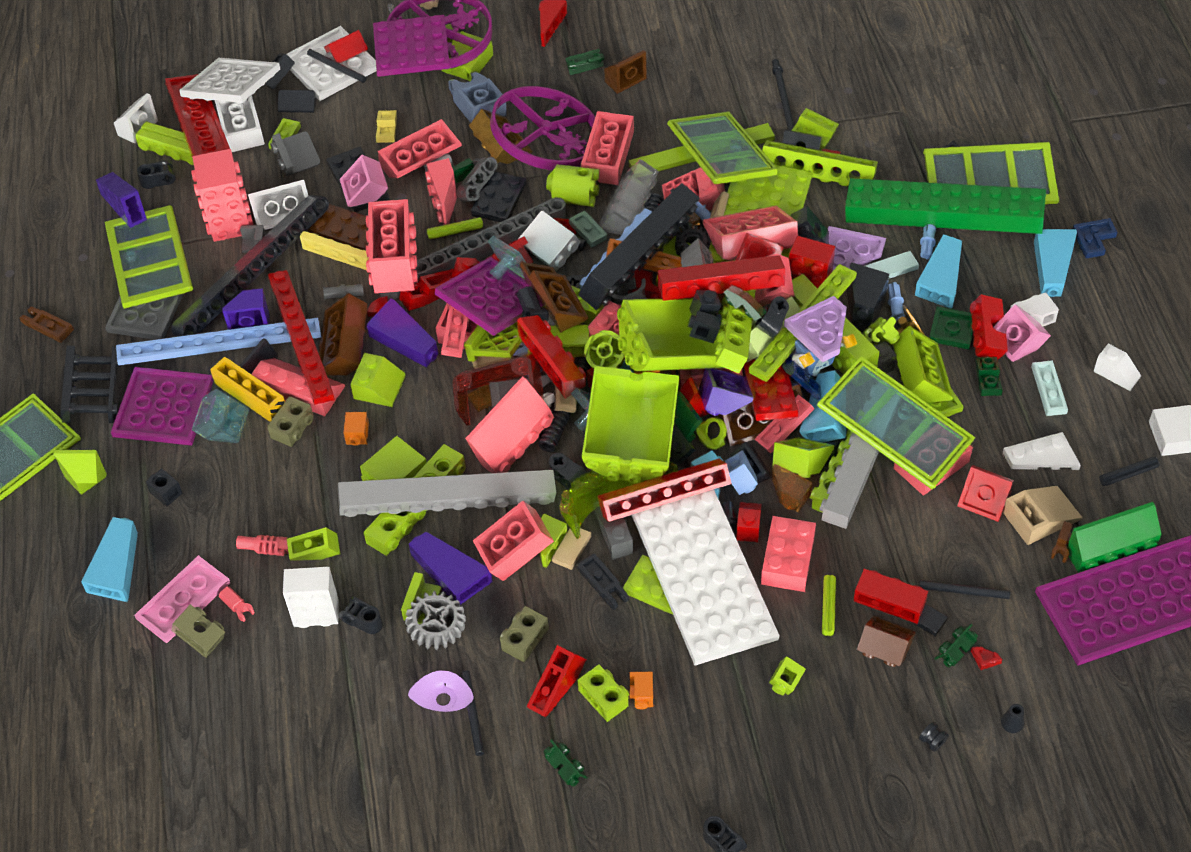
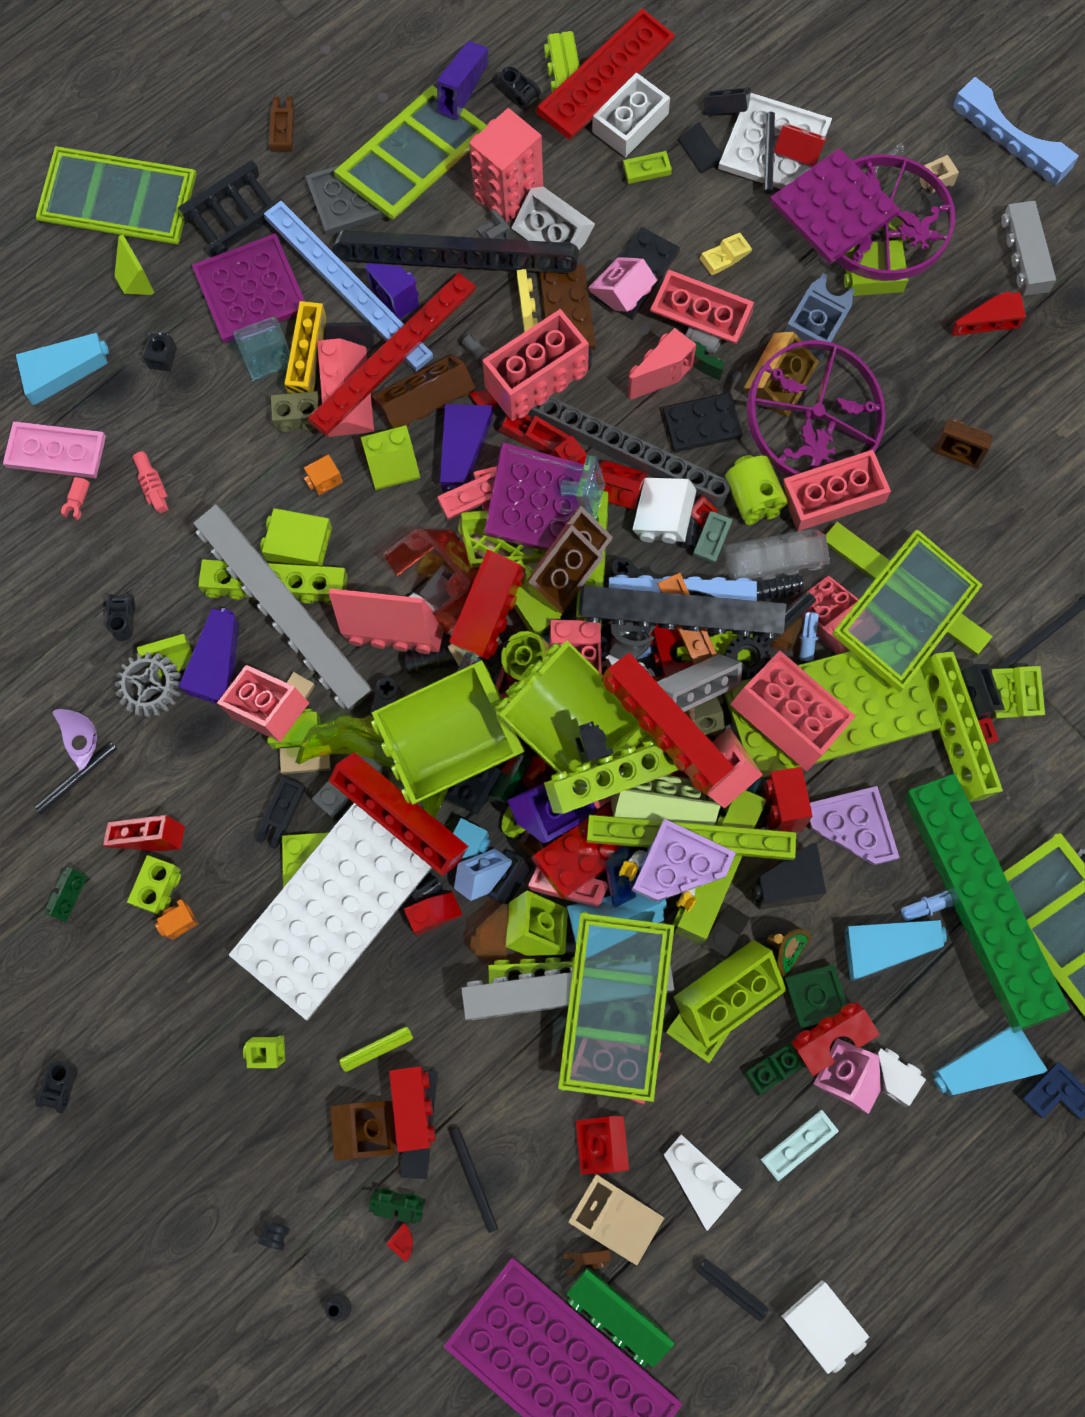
camera: 60 degrees right, 20 degrees up
white slope [114,93,158,143] -> none
olive brick [171,604,225,658] -> none
white plate [179,58,280,104] -> none
dark grey bracket [270,132,320,177] -> none
white brick [283,567,339,628] -> none
lime slope [287,527,340,560] -> none
lime axle [427,218,483,239] -> none
dark grey beam [456,157,498,201] -> none
olive brick [500,606,549,663] -> none
black piece [516,286,549,322] -> none
dark green hinge [565,49,604,75] -> none
black brick [689,290,721,316] -> none
tan tile [710,191,729,218] -> none
slope [724,285,767,321] -> none
red wing [735,233,784,261] -> none
black piece [755,296,789,338] -> none
coral brick [761,516,816,592] -> none
black brick [791,206,829,244] -> none
lime piece [863,317,900,345] -> none
light aqua tile [865,251,919,279] -> none
light blue axle [888,282,905,320] -> none
white slope [1094,343,1141,391] -> none

